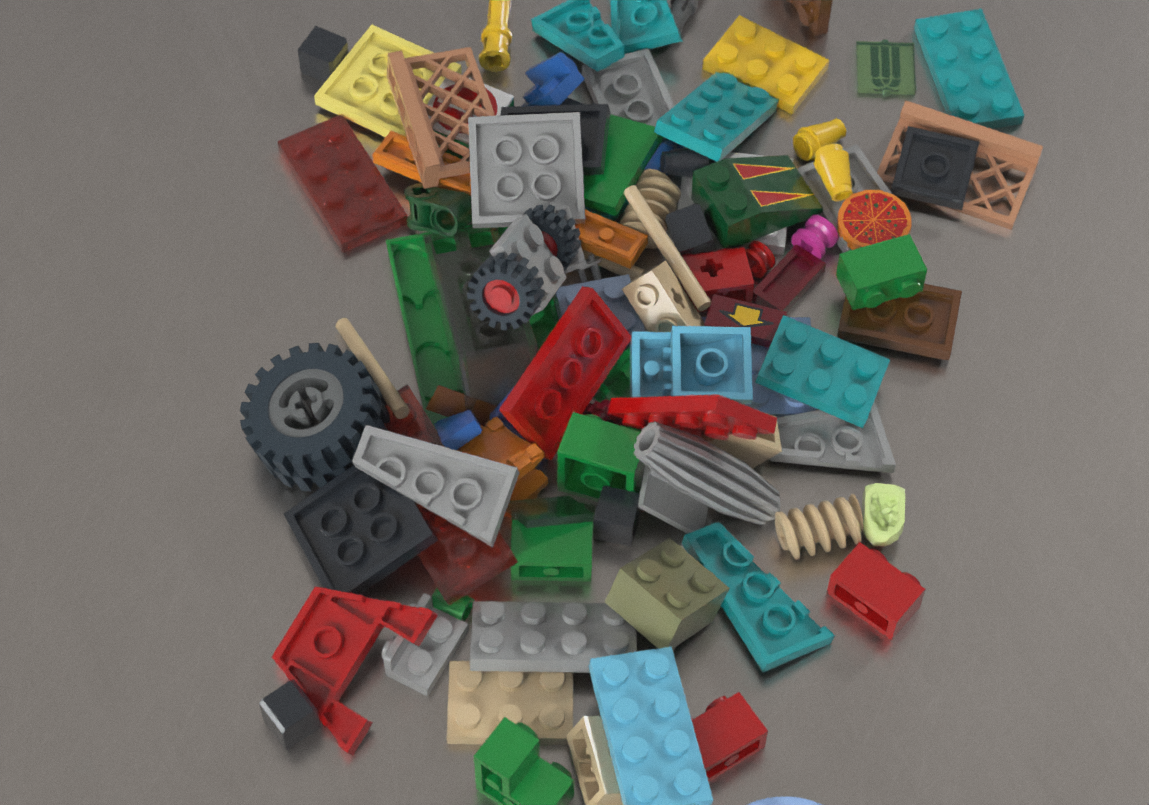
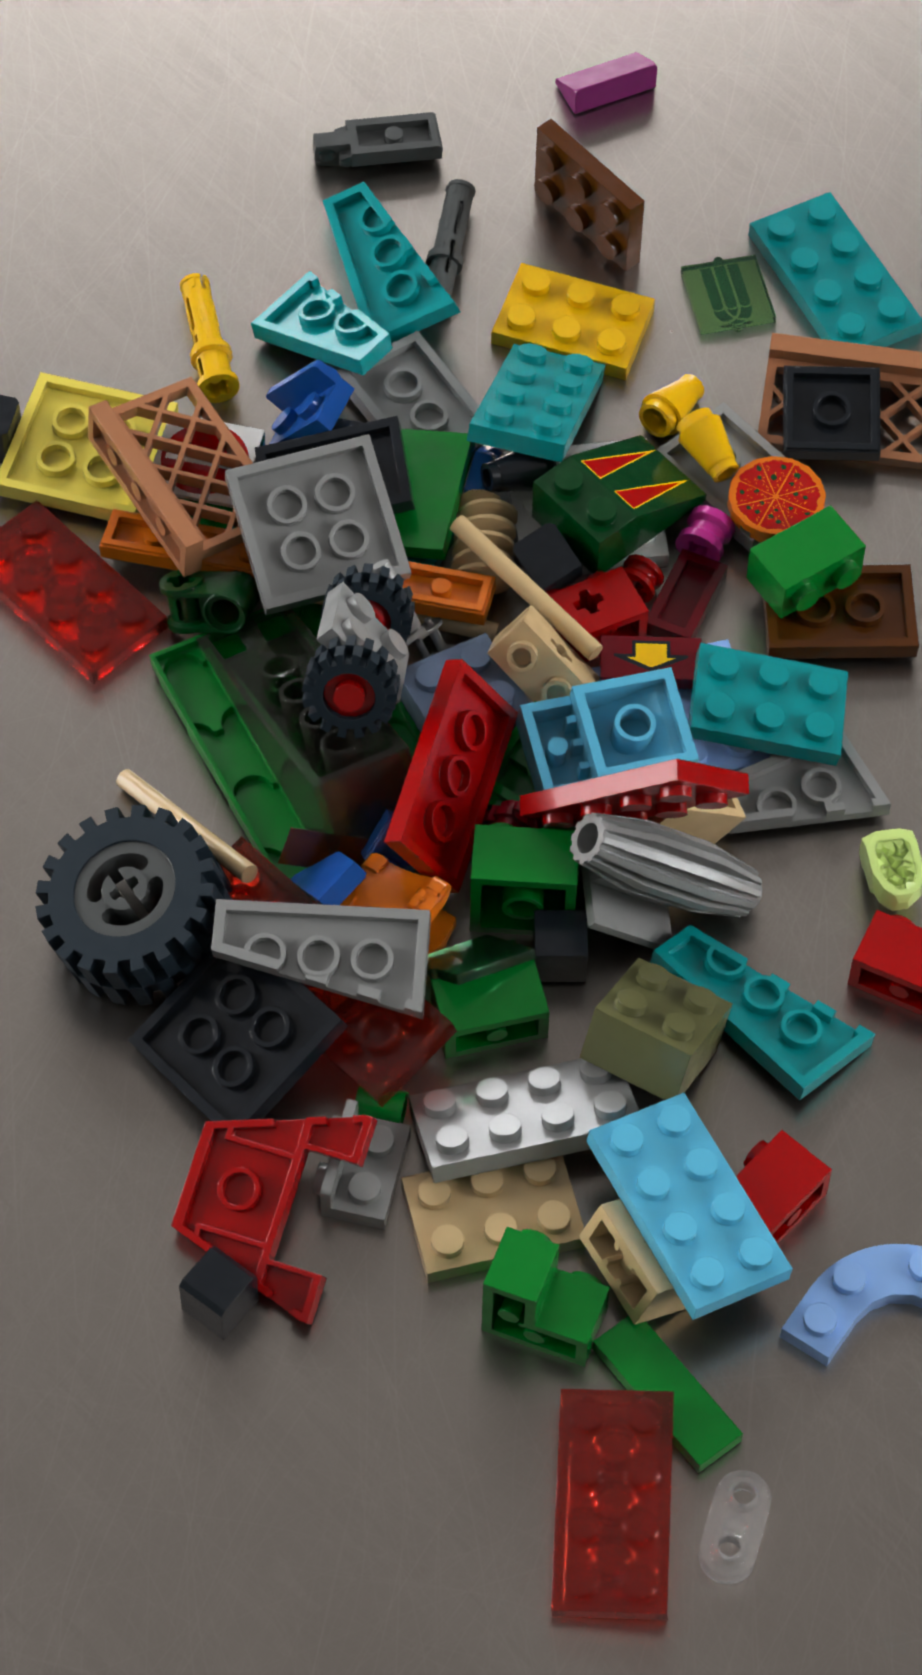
camera: 15 degrees left, 0 degrees up
tan piece [775,494,864,560] -> none

